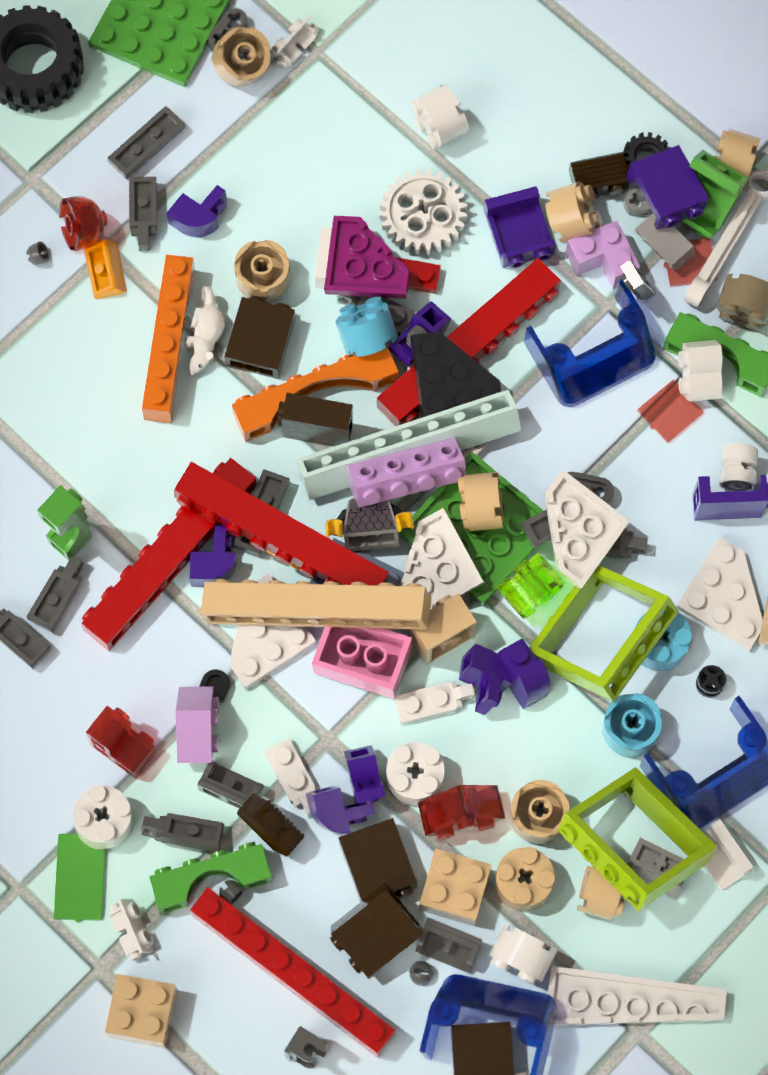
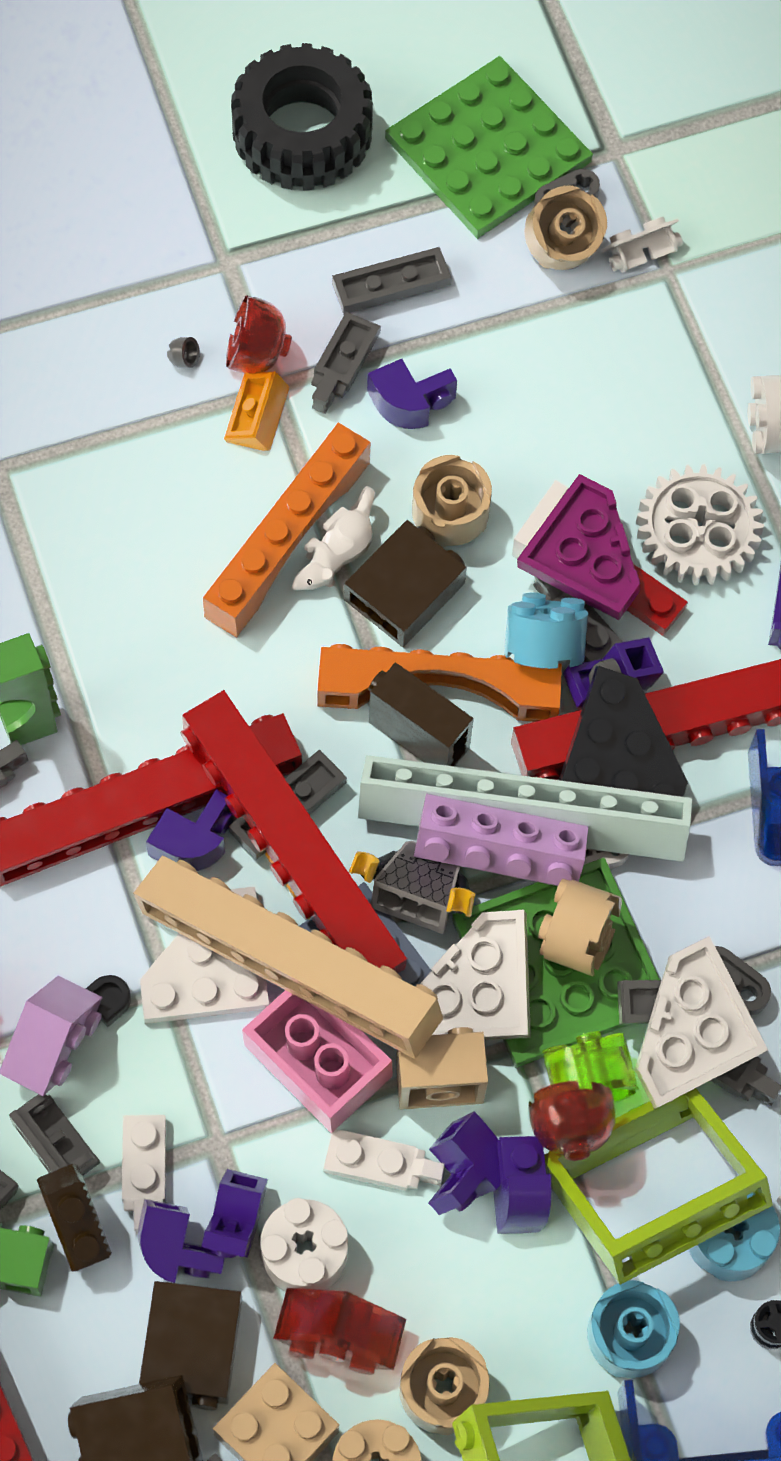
camera: 25 degrees right, 5 degrees down
none -> clear red cylinder [528,1081,616,1161]

